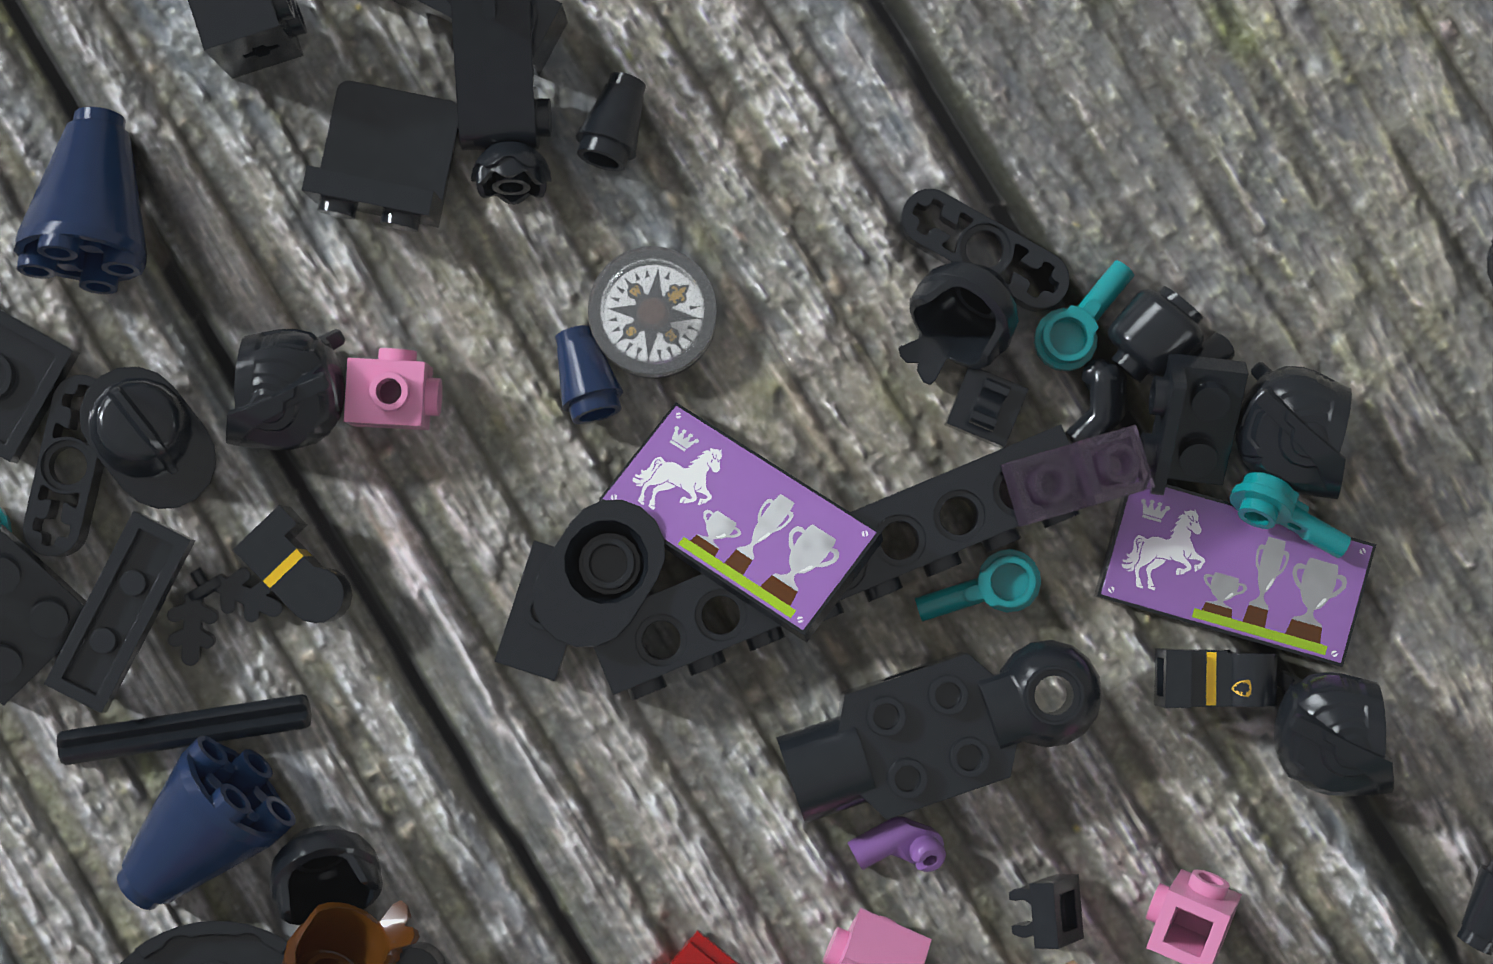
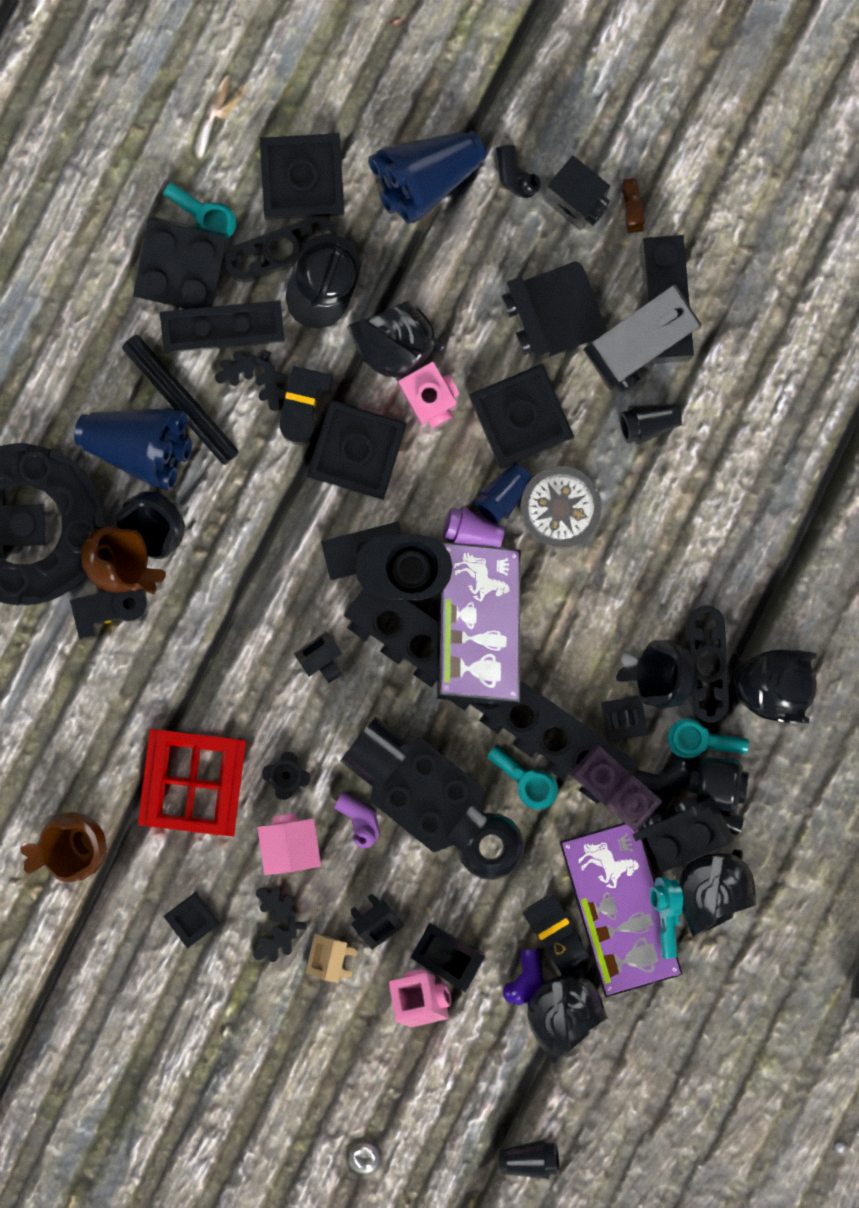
camera: 55 degrees right, 0 degrees up
black plate [471,141,552,205] -> none
none -> black plate [262,752,310,800]
none -> black tile [294,631,342,683]
none -> black plate [307,400,407,501]
none -> black slope [410,922,485,992]
none -> medium lavender cone [442,506,505,548]
none -> black plate [469,363,574,469]
none -> black arm [496,145,541,198]
none -> dark purple arm [503,948,543,1005]
none -> black helmet [732,649,817,724]

